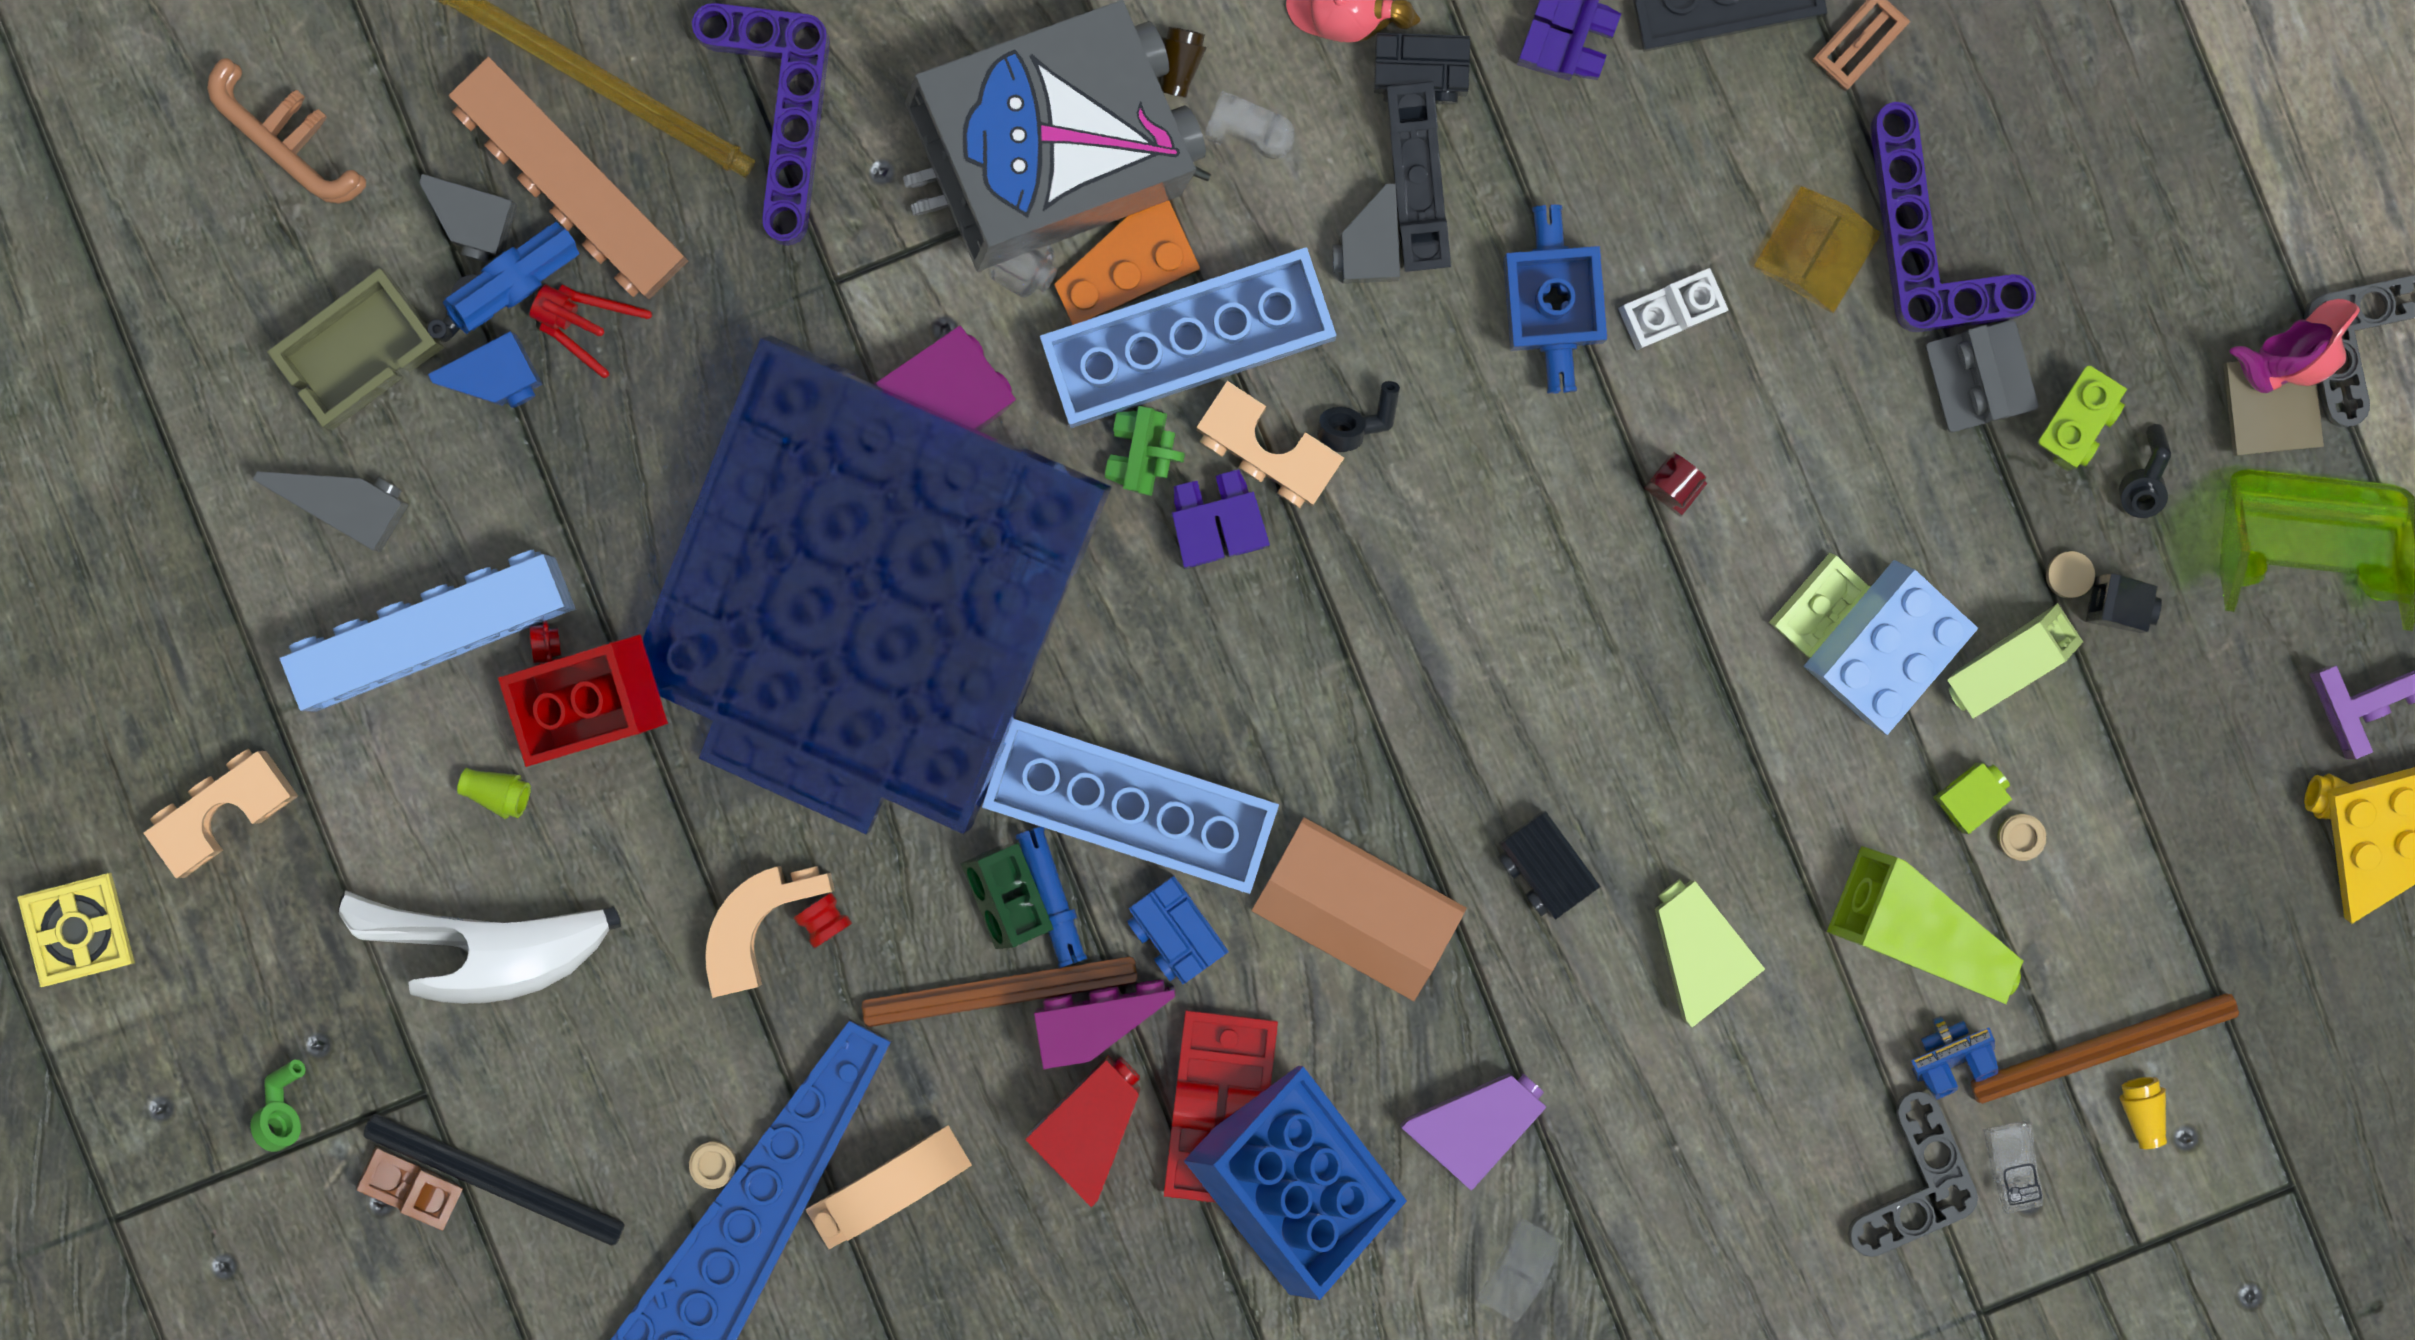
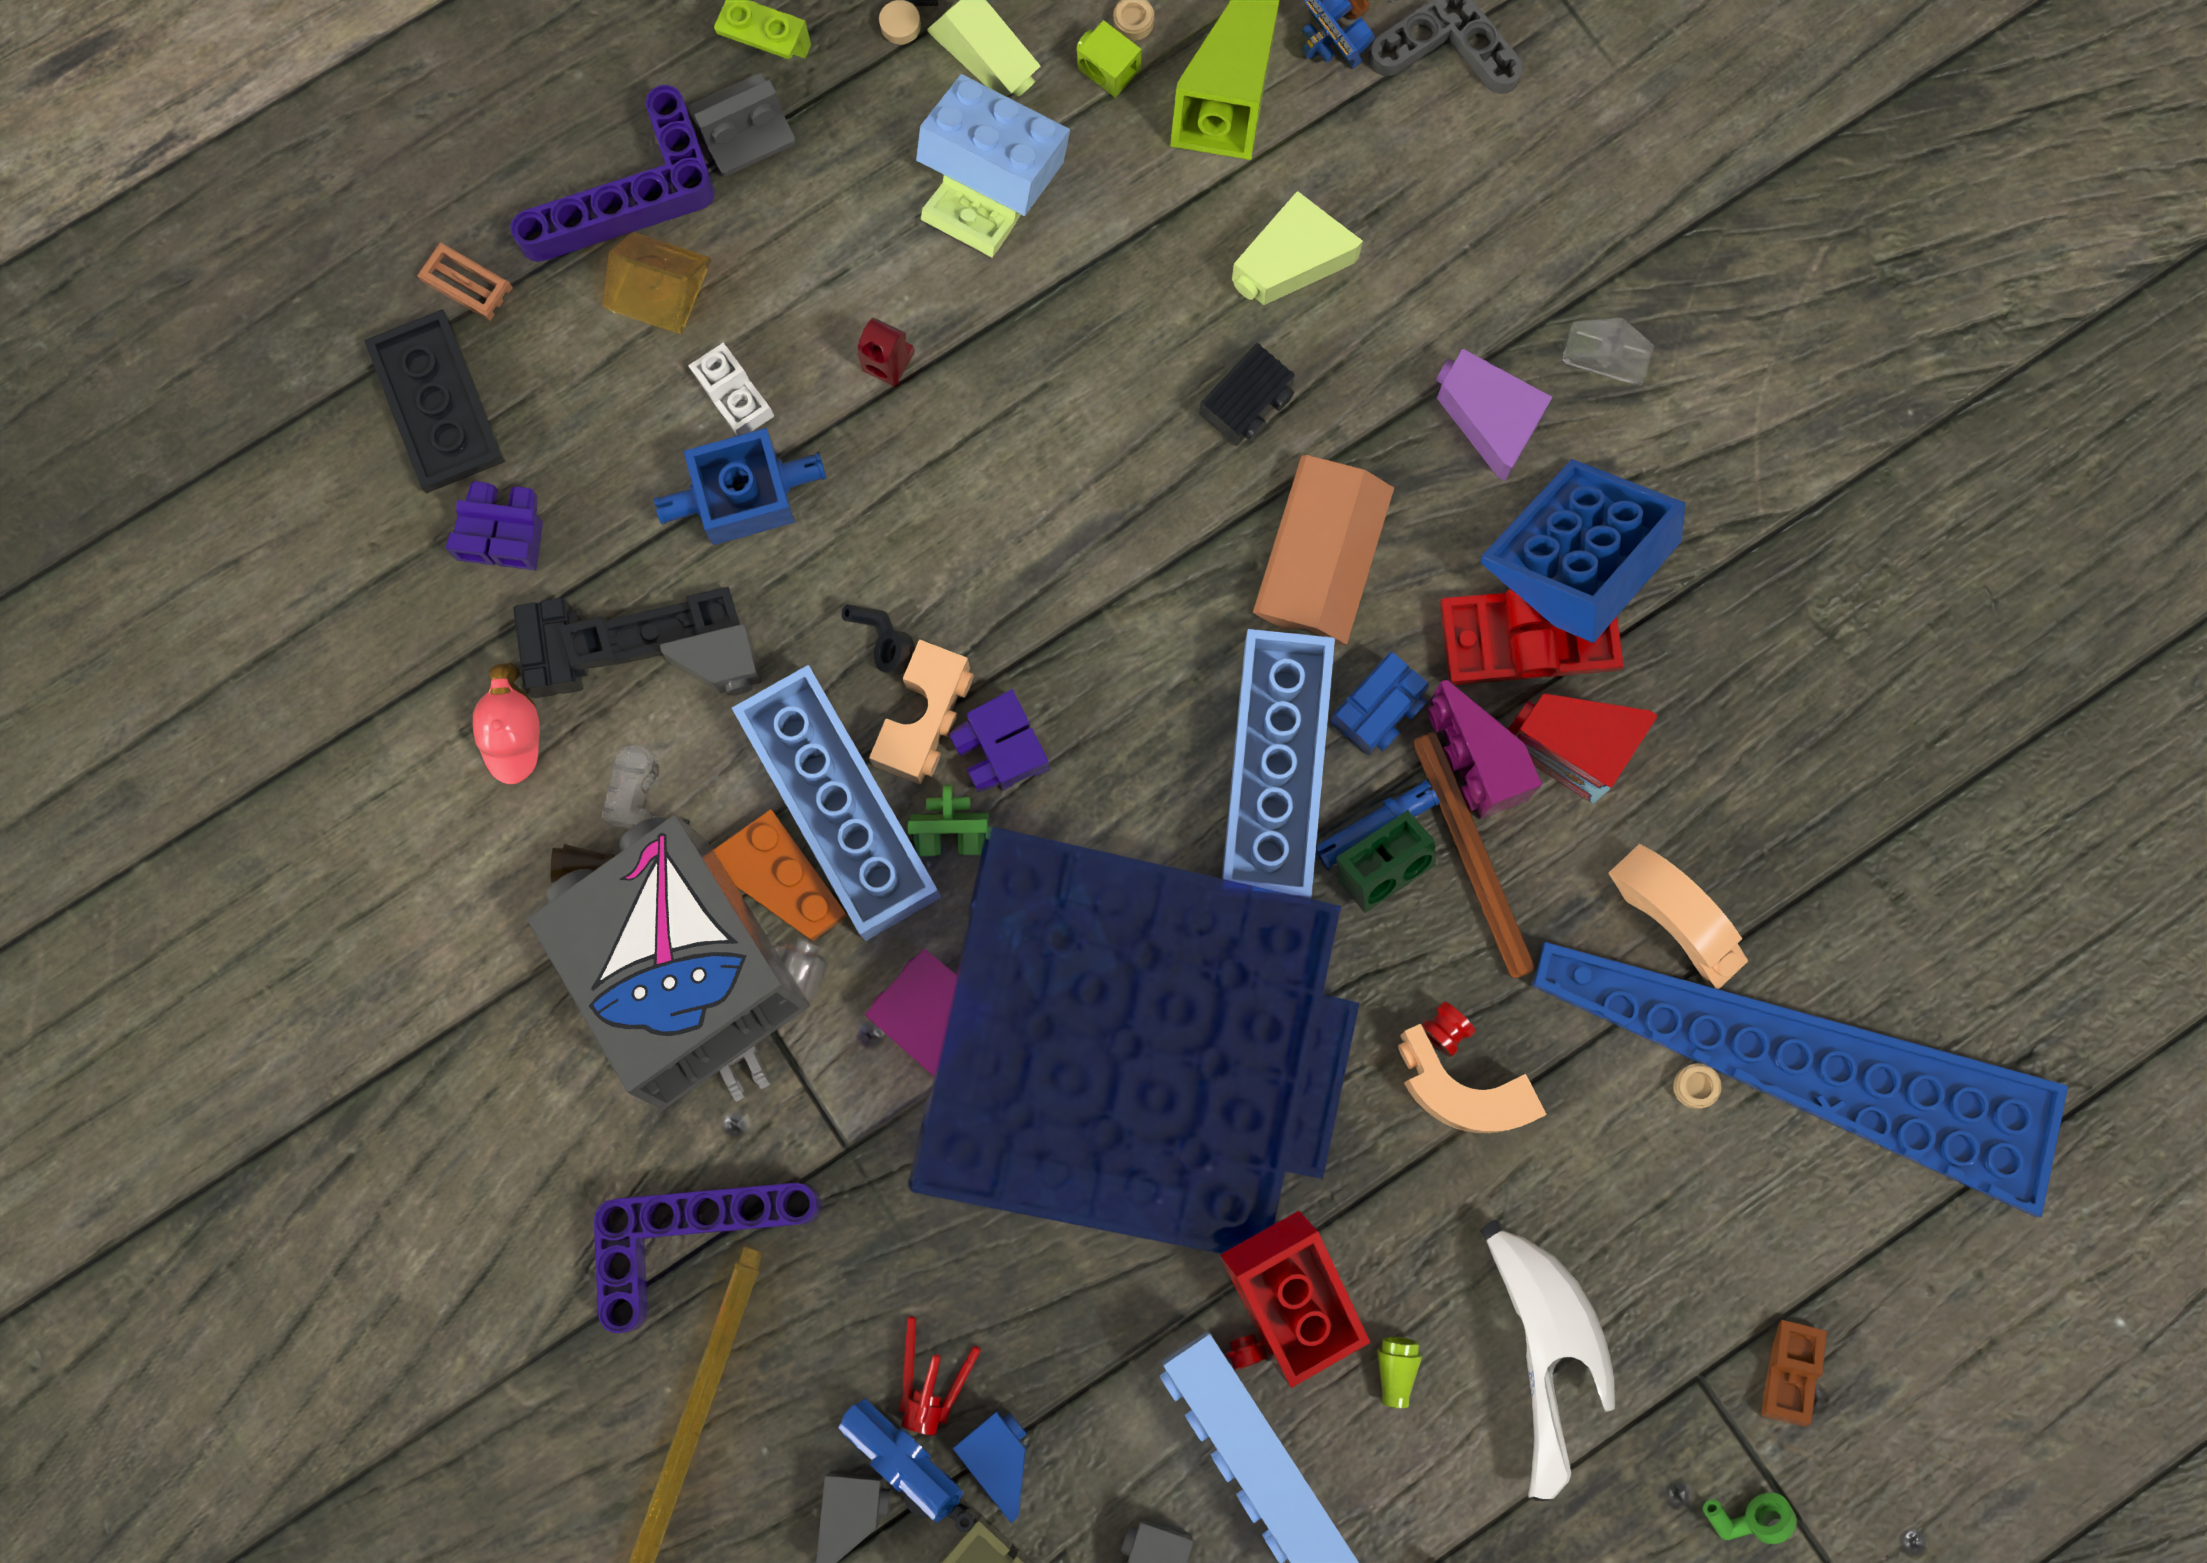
camera: 100 degrees left, 10 degrees down
black axle [363,1114,625,1246] -> none
nougat brick [448,56,688,299] -> none

